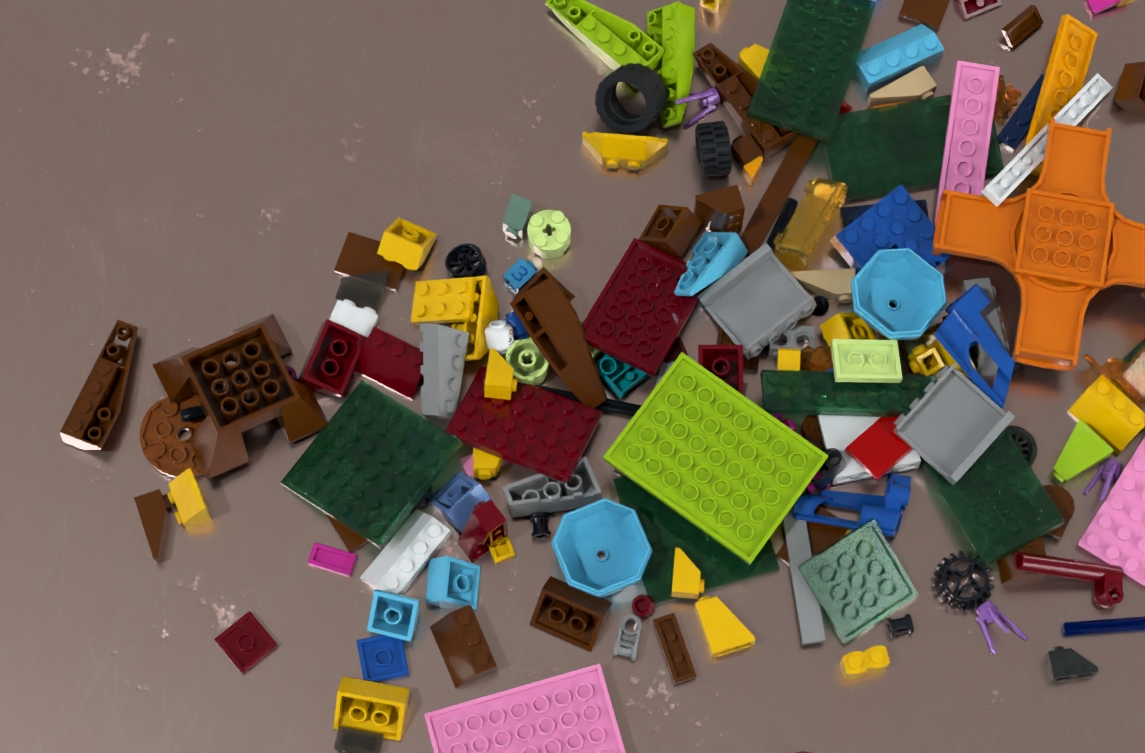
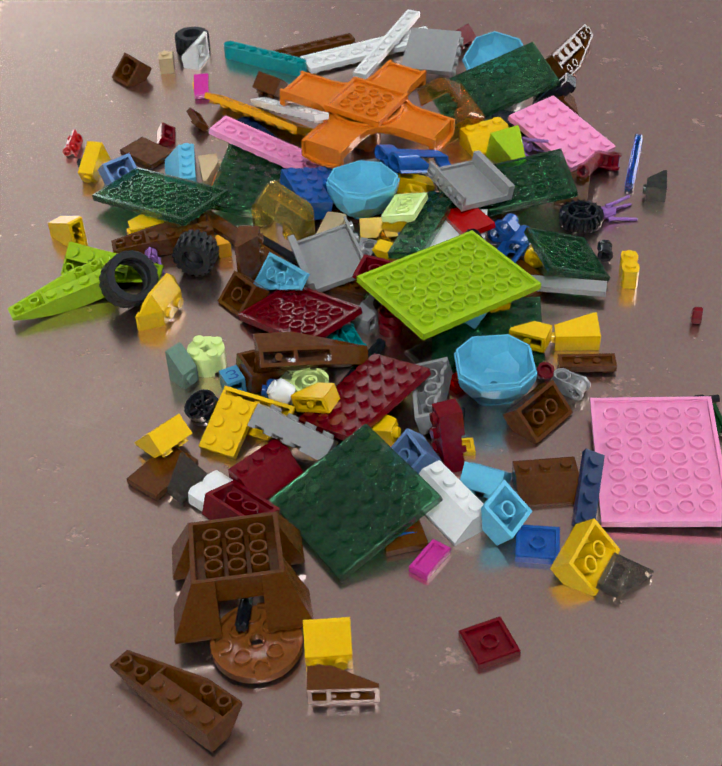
camera: 70 degrees left, 30 degrees down
none -> dark blue plate [571,449,605,526]

